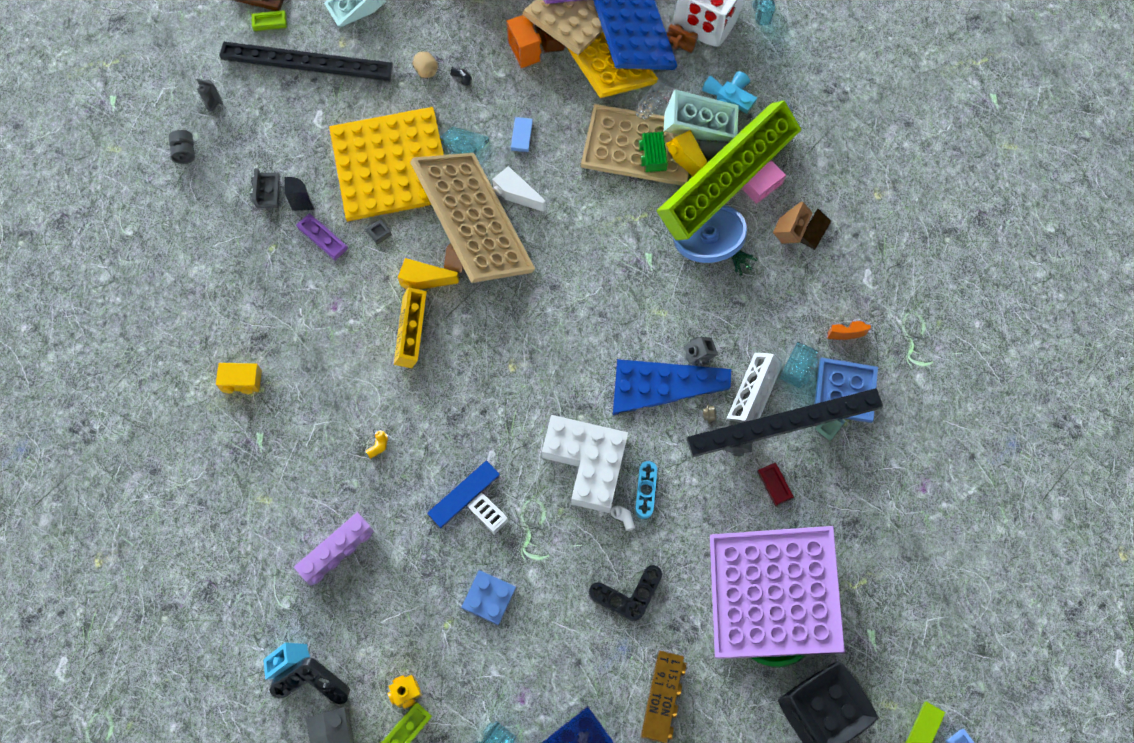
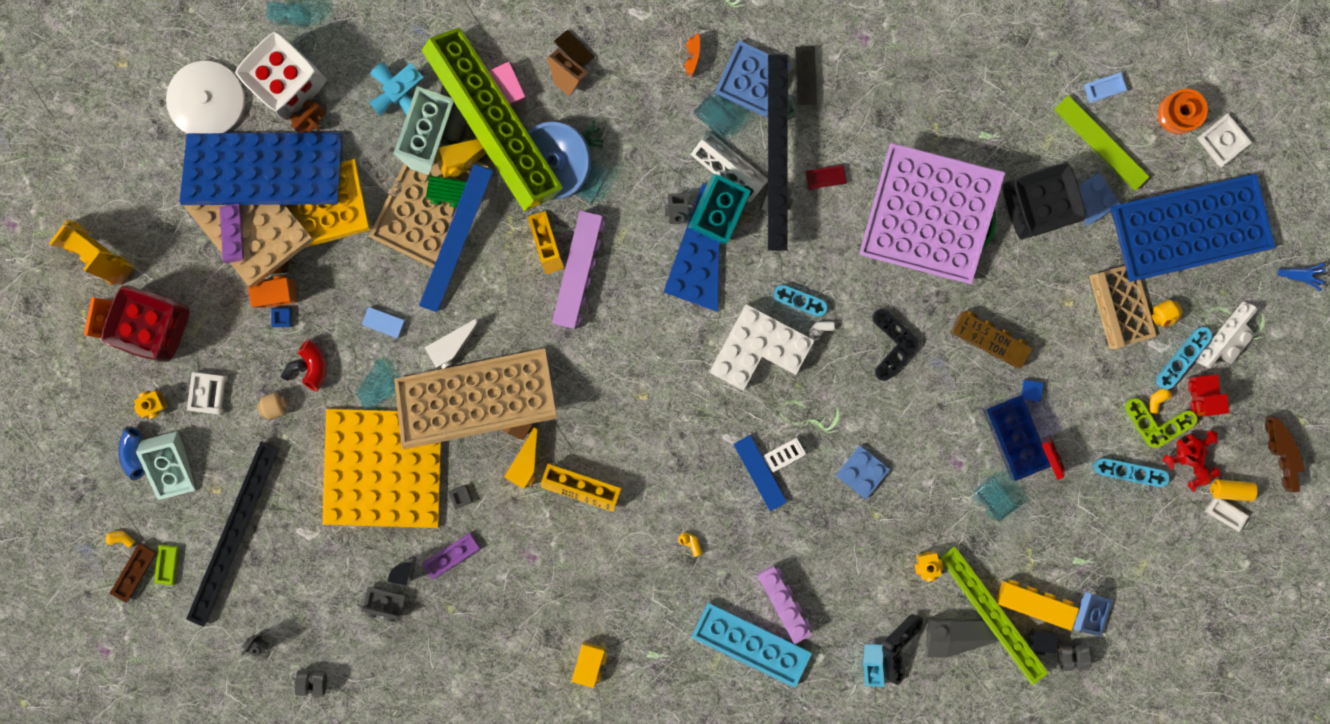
camera: 80 degrees left, 20 degrees up
none -> white plate [187,372,228,415]
none -> blue tile [271,308,292,327]
none -> red cylinder [297,338,327,392]
none -> blue tile [419,163,493,312]
none -> yellow slope [528,211,564,275]
none -> lavender brick [552,211,606,329]
none -> clear light blue wing [574,161,611,204]
none -> teal brick [688,174,751,244]
none -> medium azure plate [691,602,812,688]
none -> clear smoke plate [795,46,817,106]

